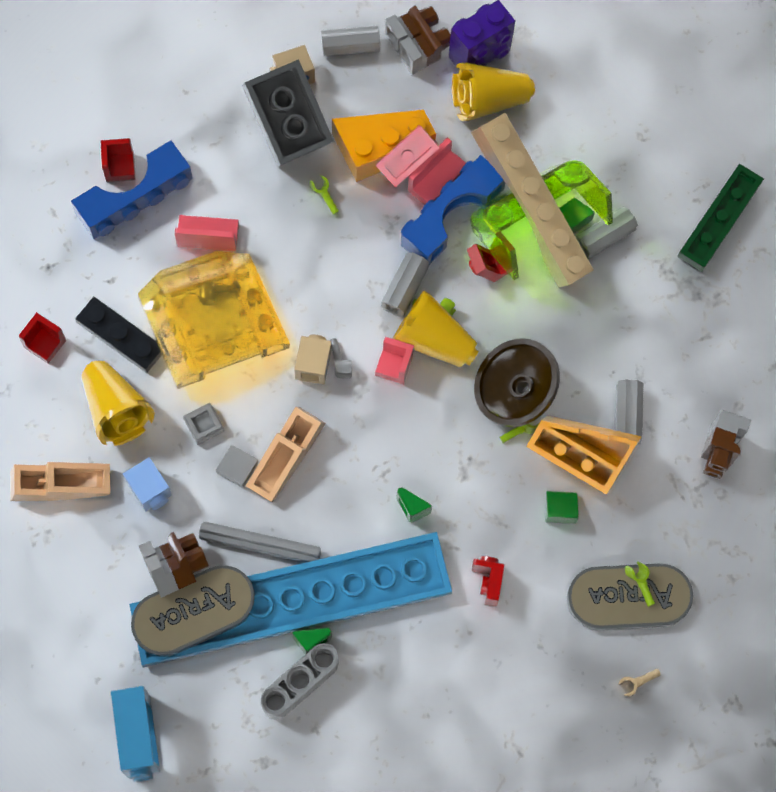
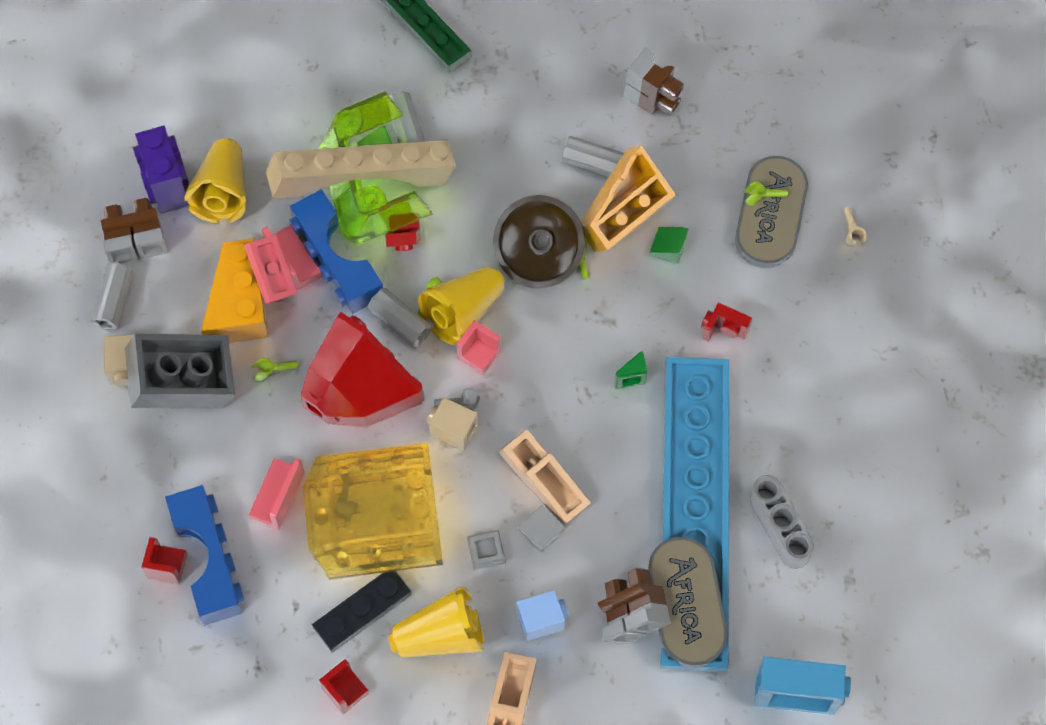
camera: 70 degrees left, 5 degrees down
light grey axle [199,522,321,563] -> none
green slope [292,628,332,655] -> none
none -> red brick [300,312,424,427]

